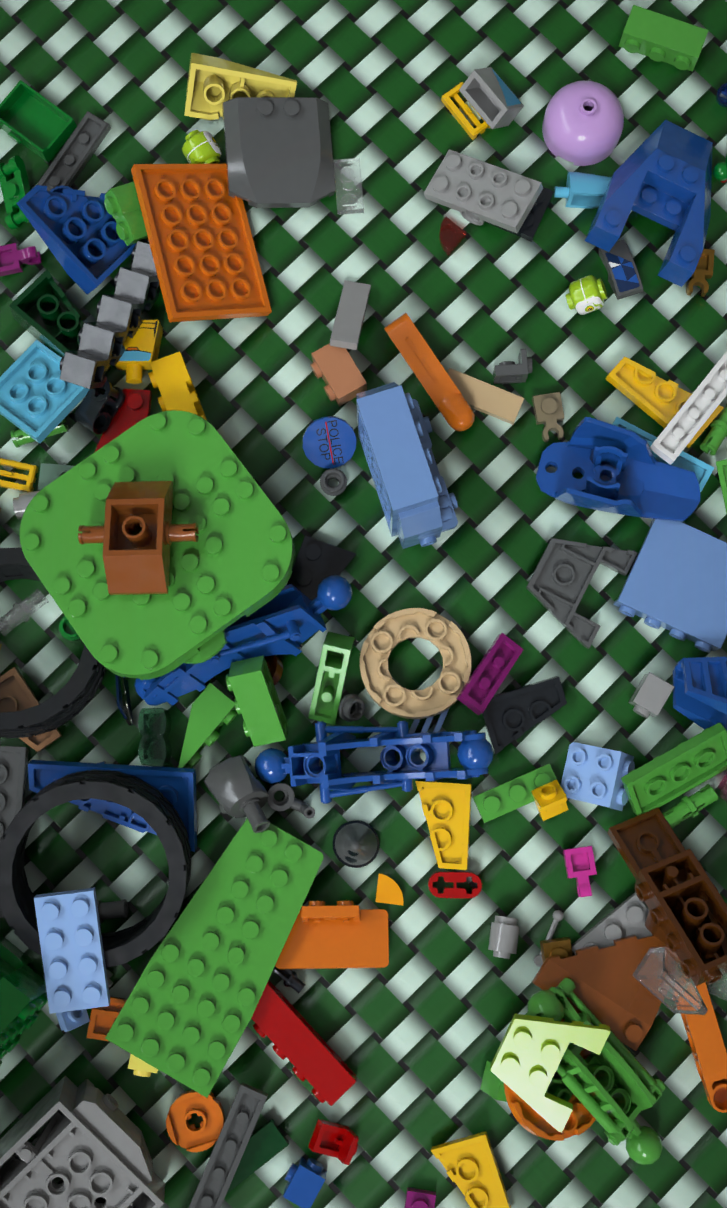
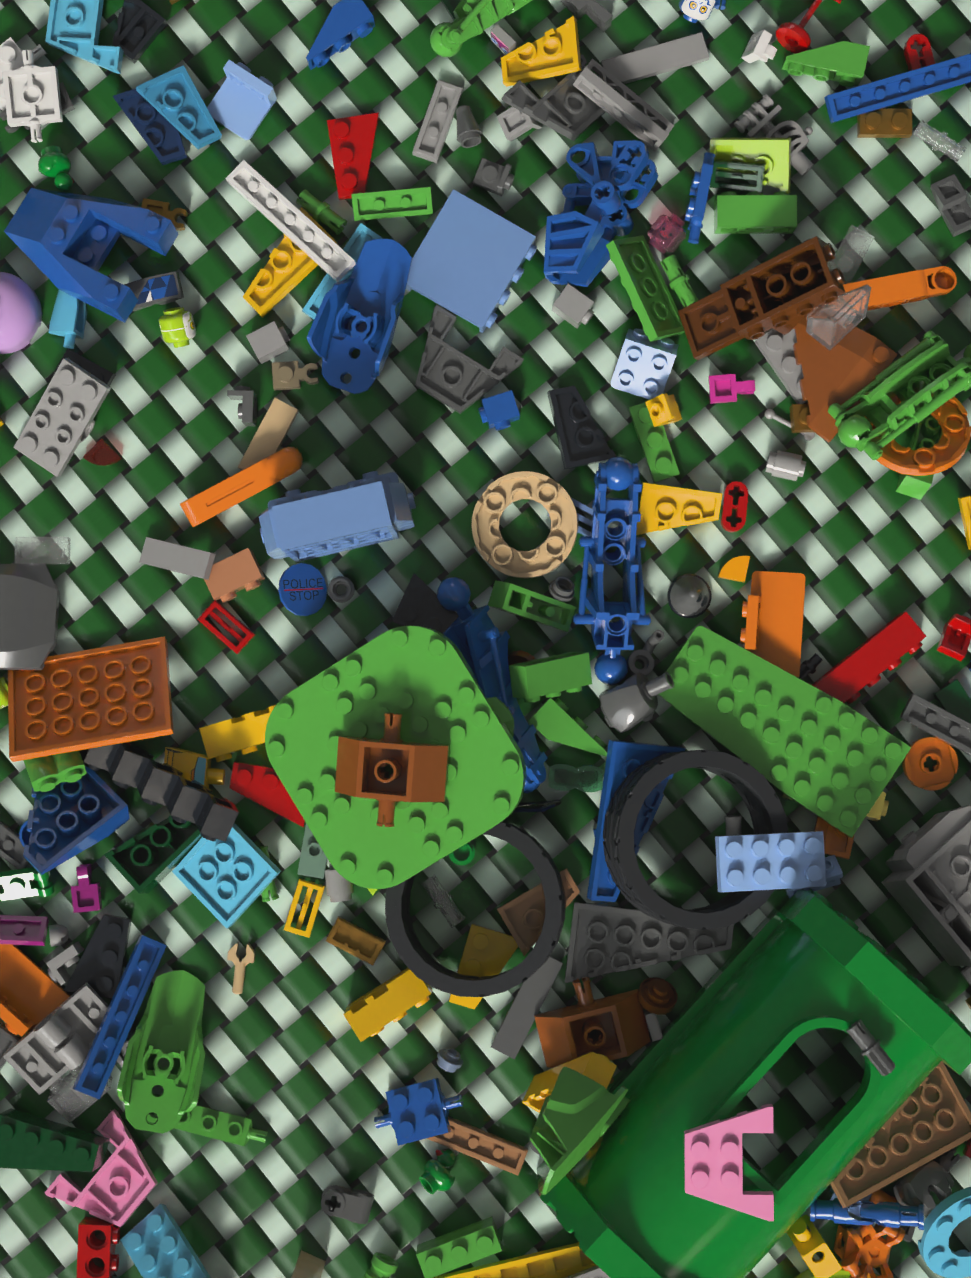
camera: 85 degrees left, 5 degrees up
black piece [75,380,125,435] -> none
magenta plate [456,633,524,715] -> none
wing [490,1014,611,1133] -> none
none -> red tile [197,600,255,654]
none -> light grey brick [246,321,290,364]
none -> blue brick [478,390,520,431]

